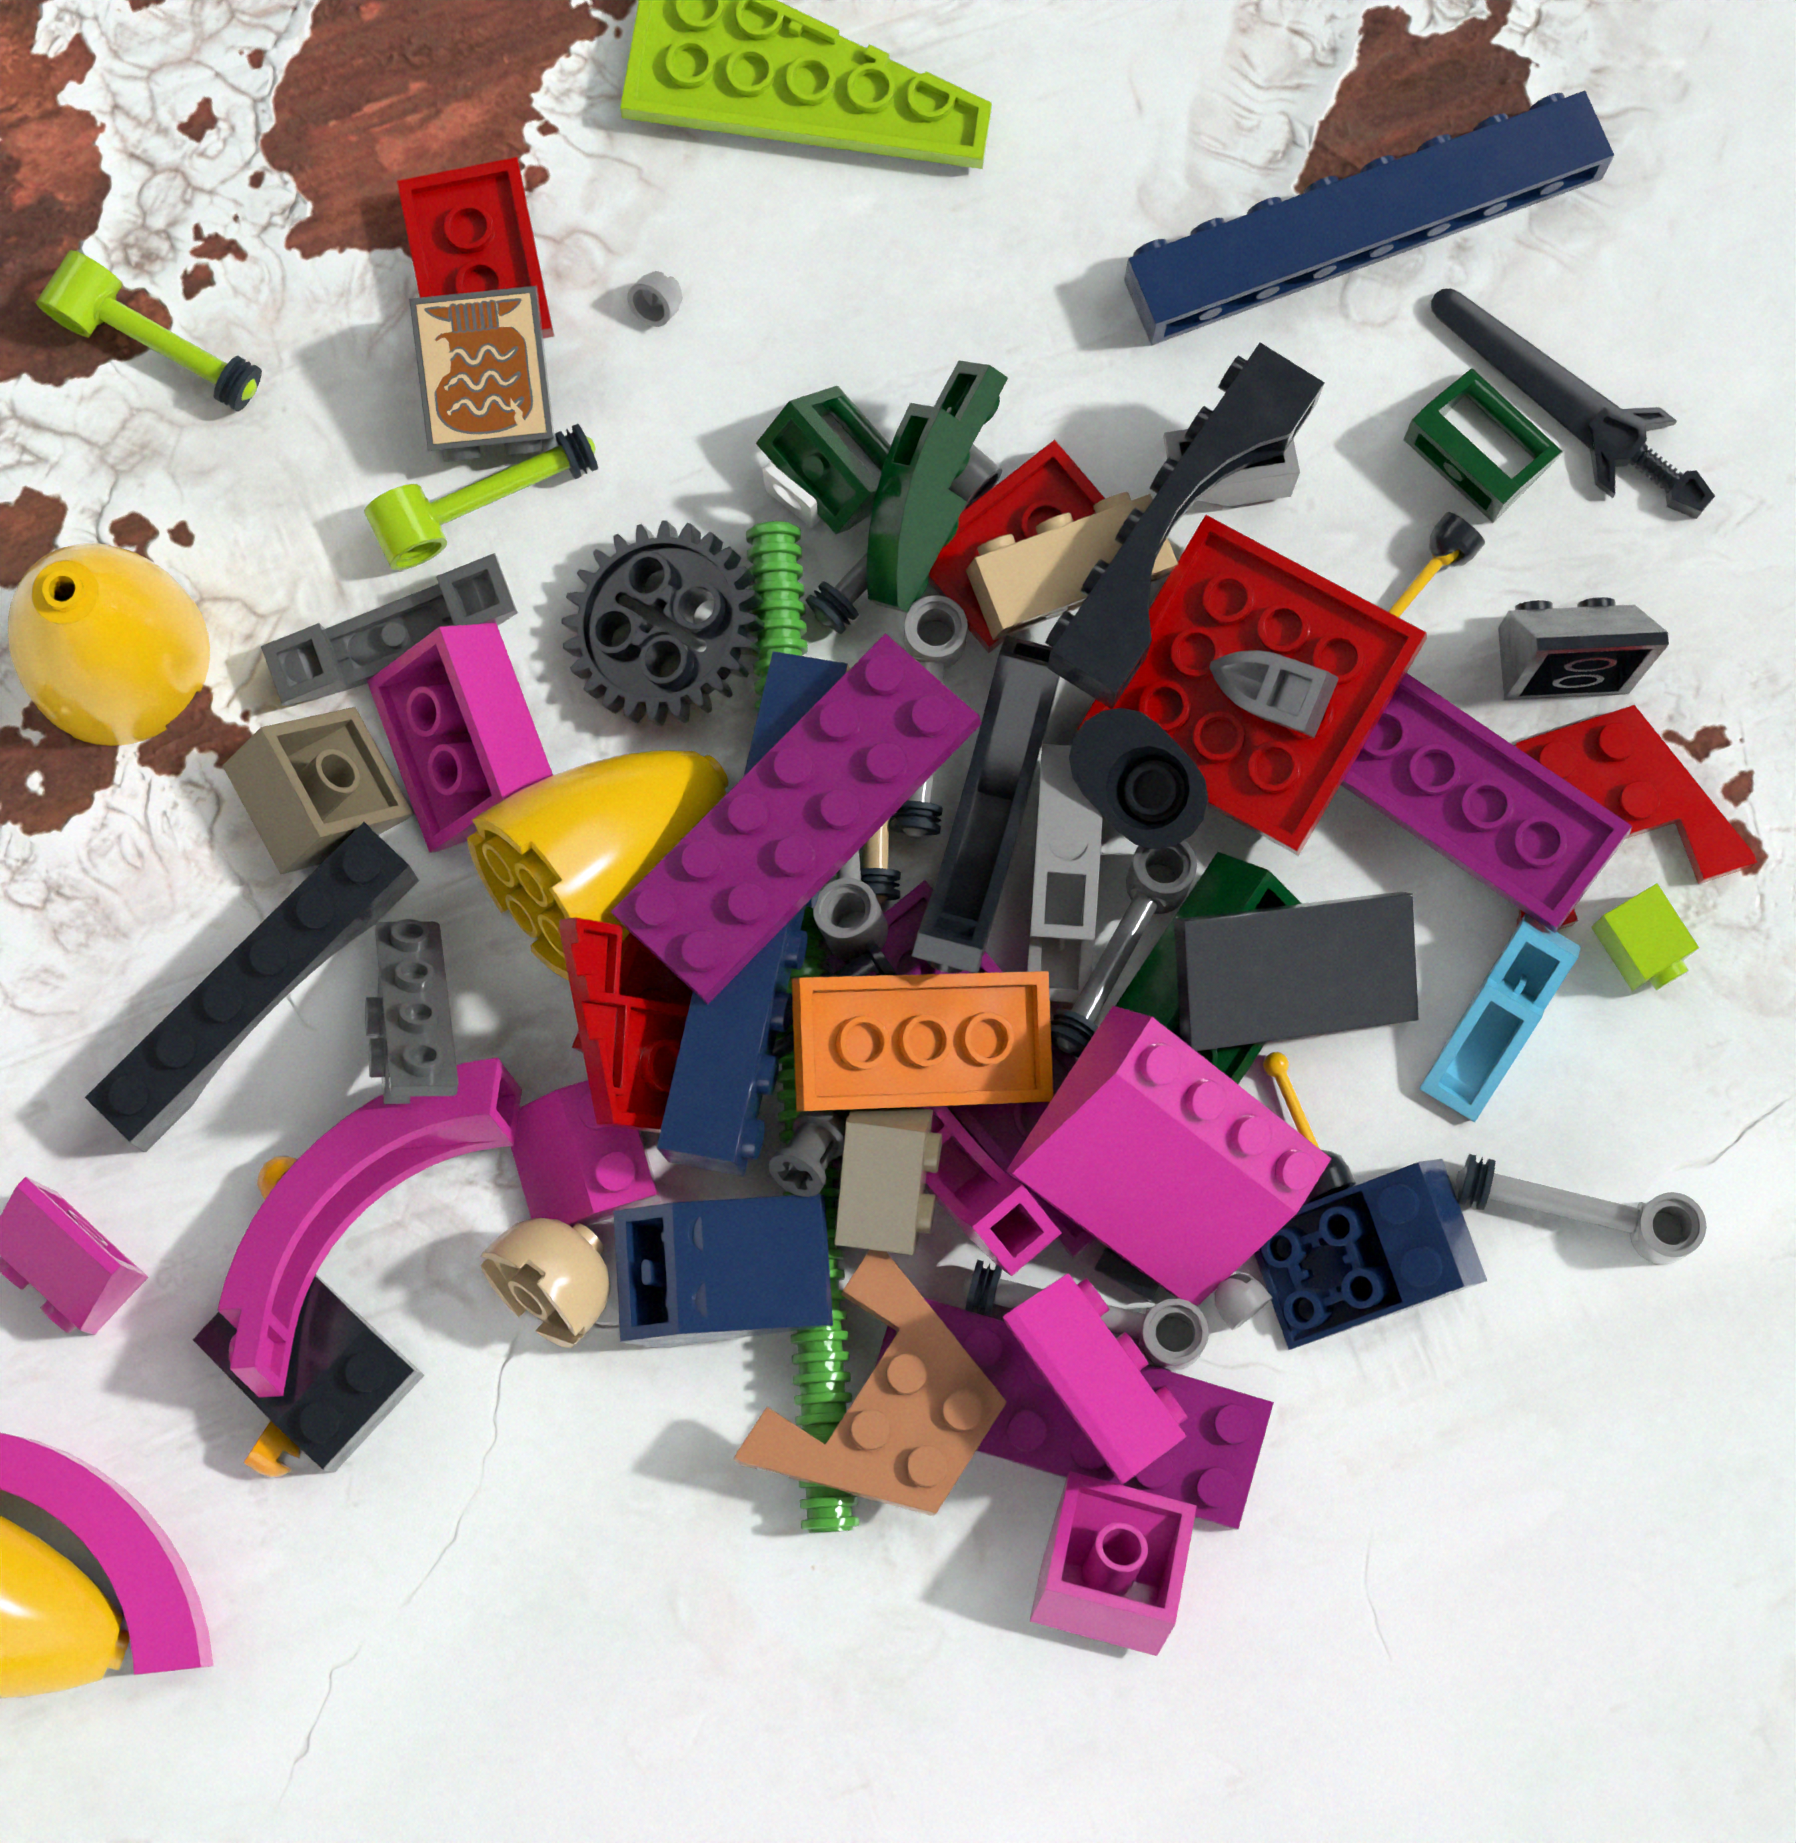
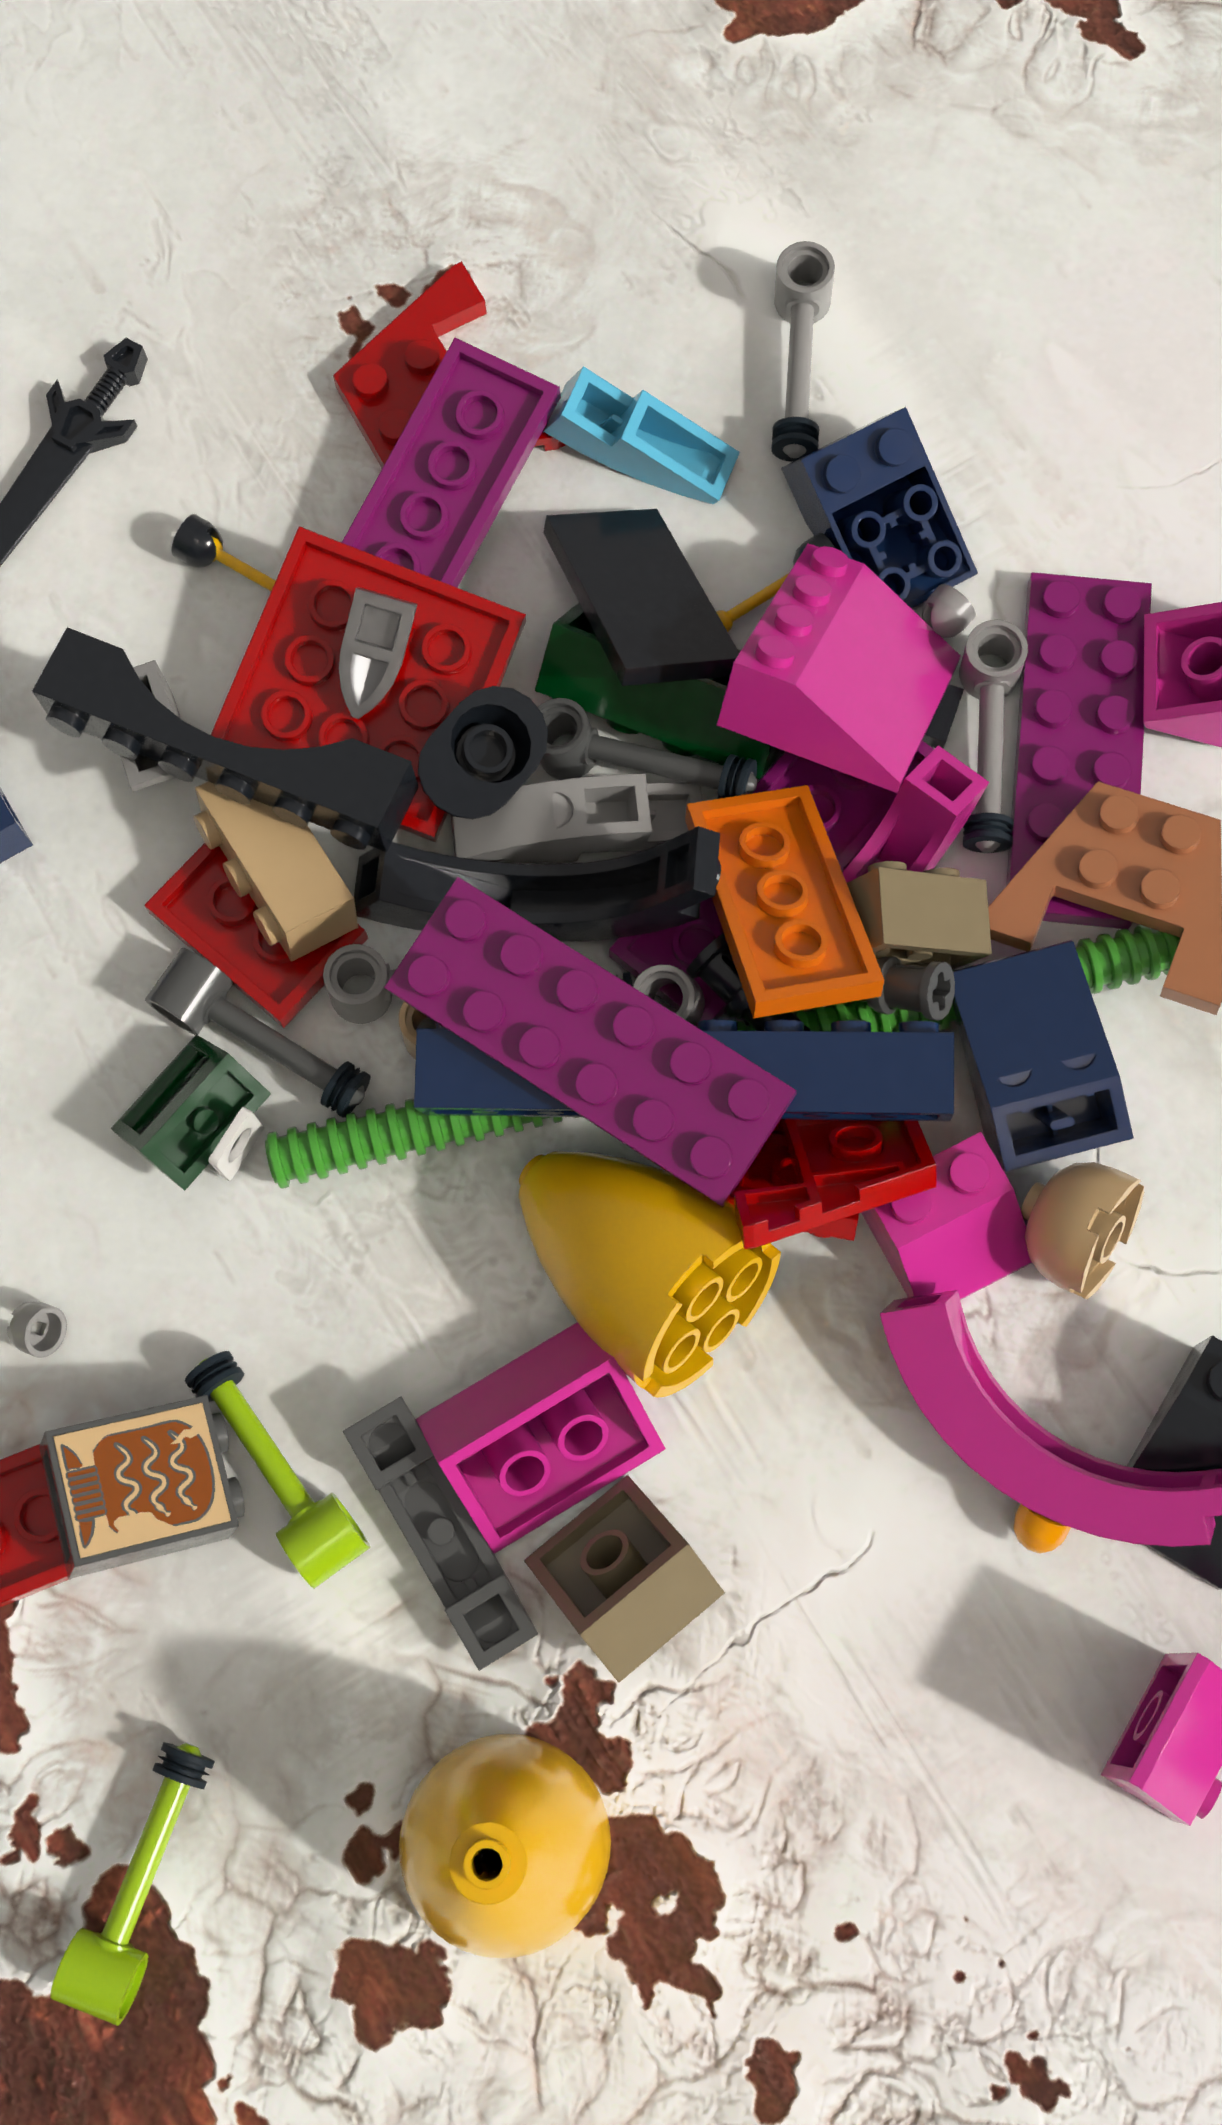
camera: 95 degrees left, 5 degrees down
black arch [85,822,419,1152] -> none
dark grey bracket [365,919,458,1104] -> none
black gear [561,520,765,726] -> none
dark green slope [866,360,1008,613] -> none
dark pink slope [1003,1273,1188,1484] -> none
dark green tile [1403,368,1563,523] -> none
black slope [1498,597,1669,700] -> none
lime brick [1591,883,1699,991] -> none

